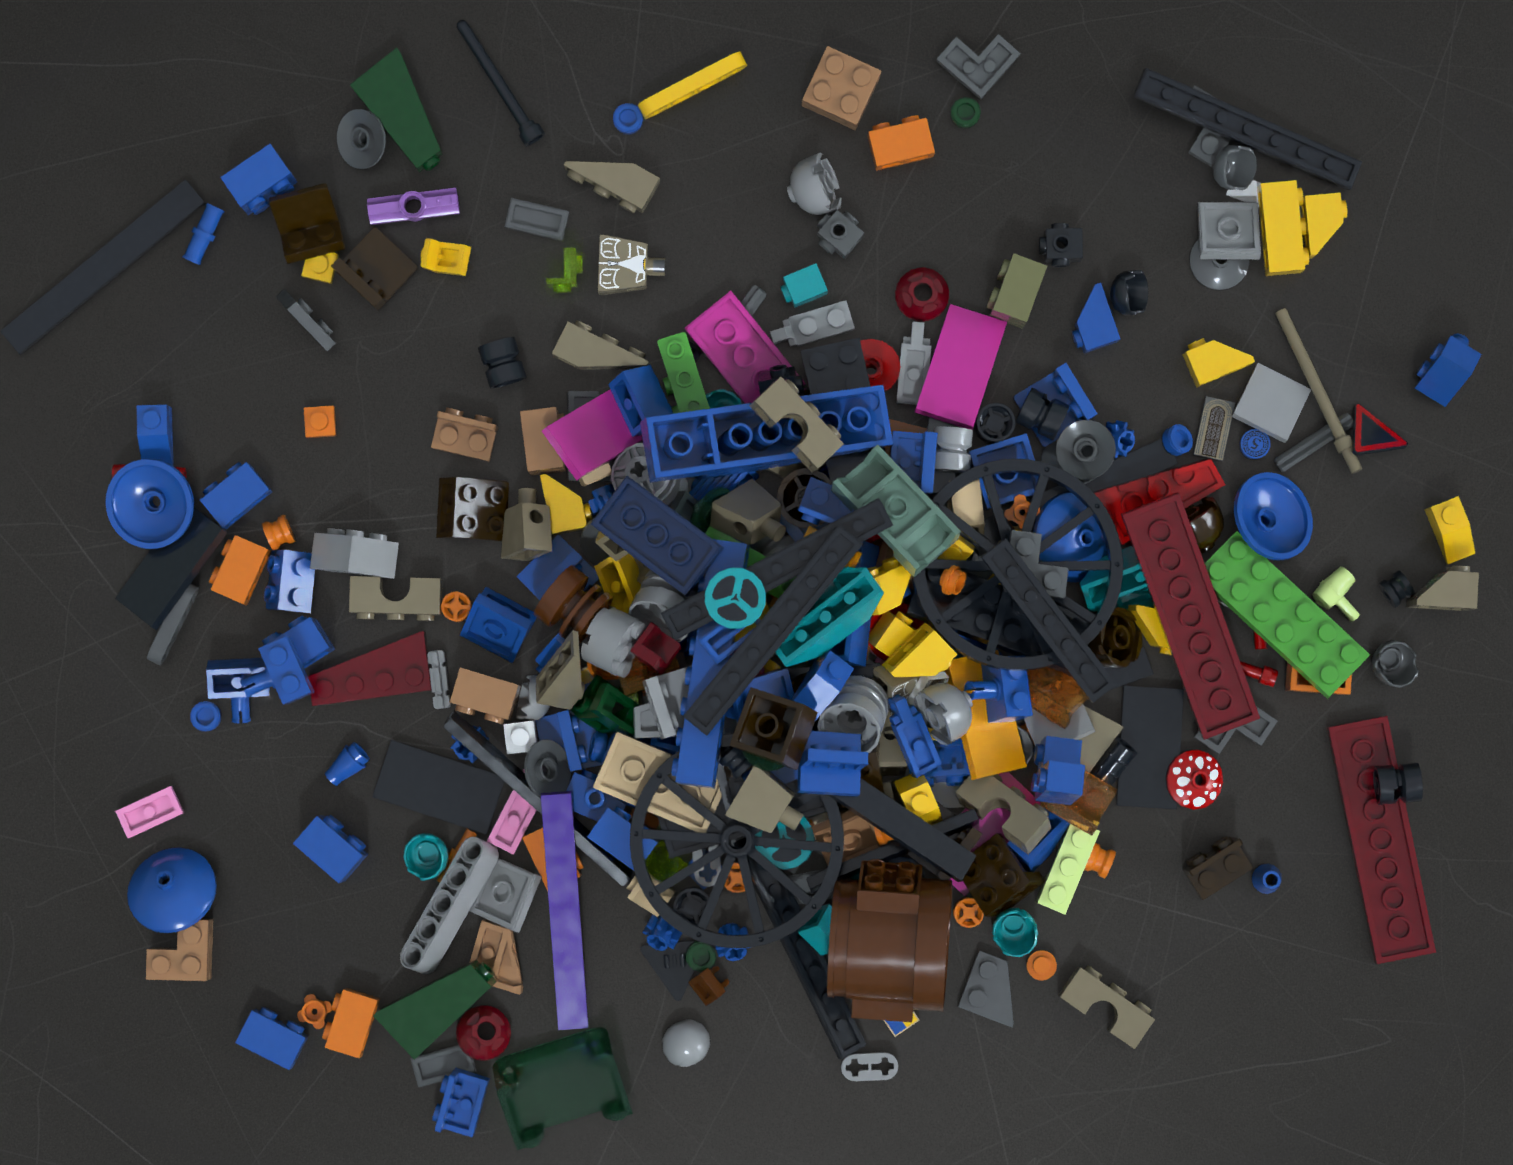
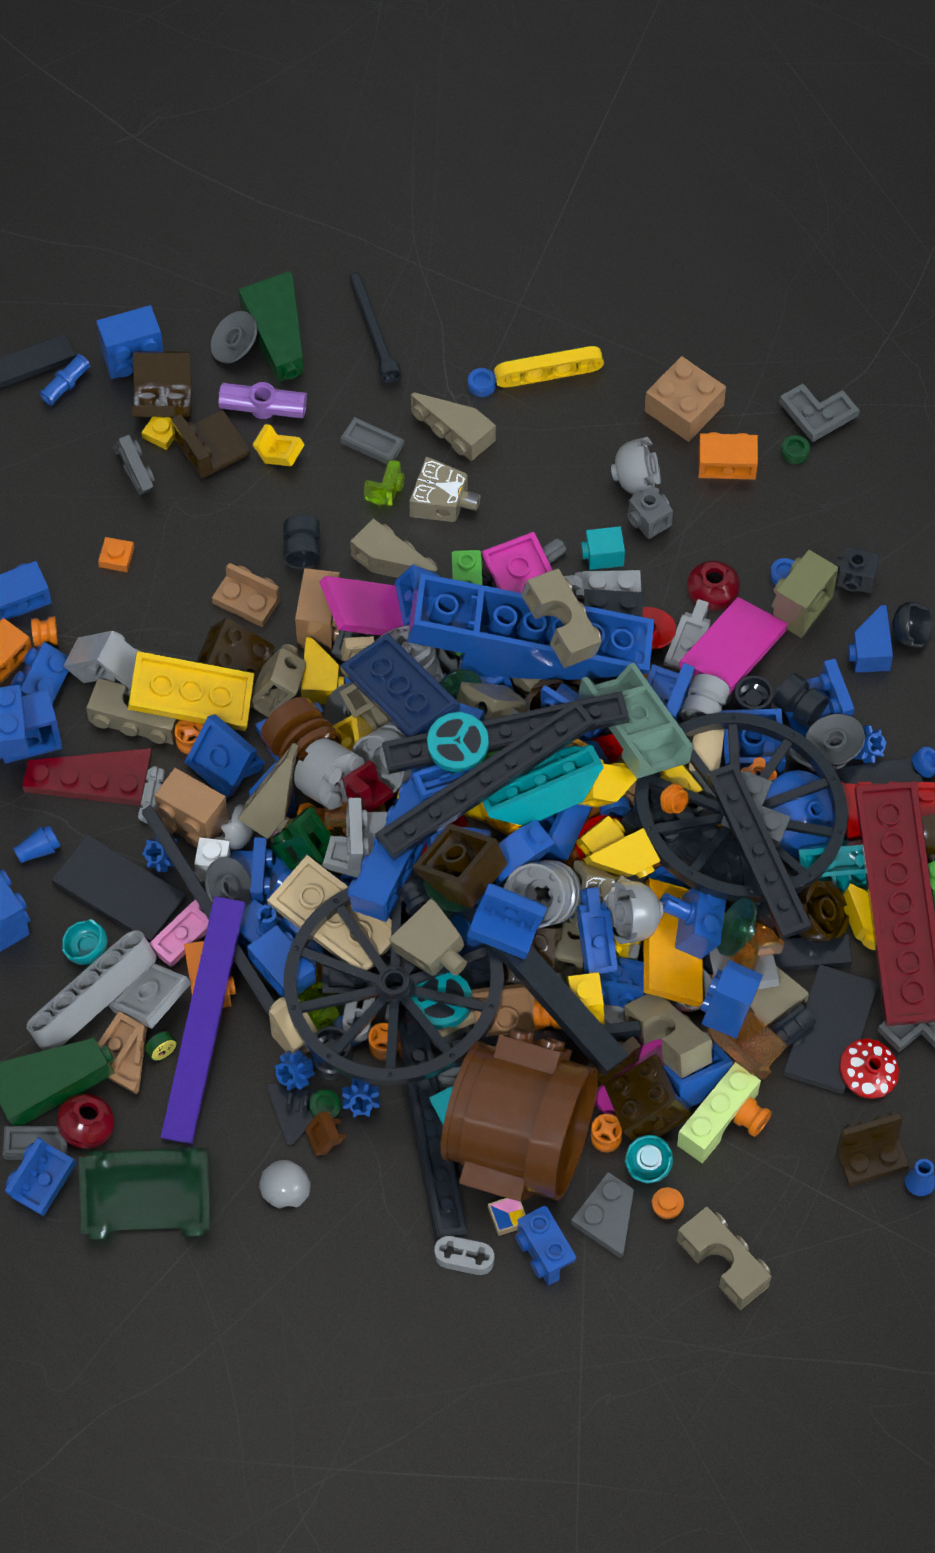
camera: 20 degrees right, 25 degrees down
none -> yellow plate [127,651,254,731]
none -> tile [145,1031,177,1061]
none -> blue bracket [515,1206,576,1286]
none -> clear green dish [717,897,757,957]
none -> blue tile [770,558,794,585]

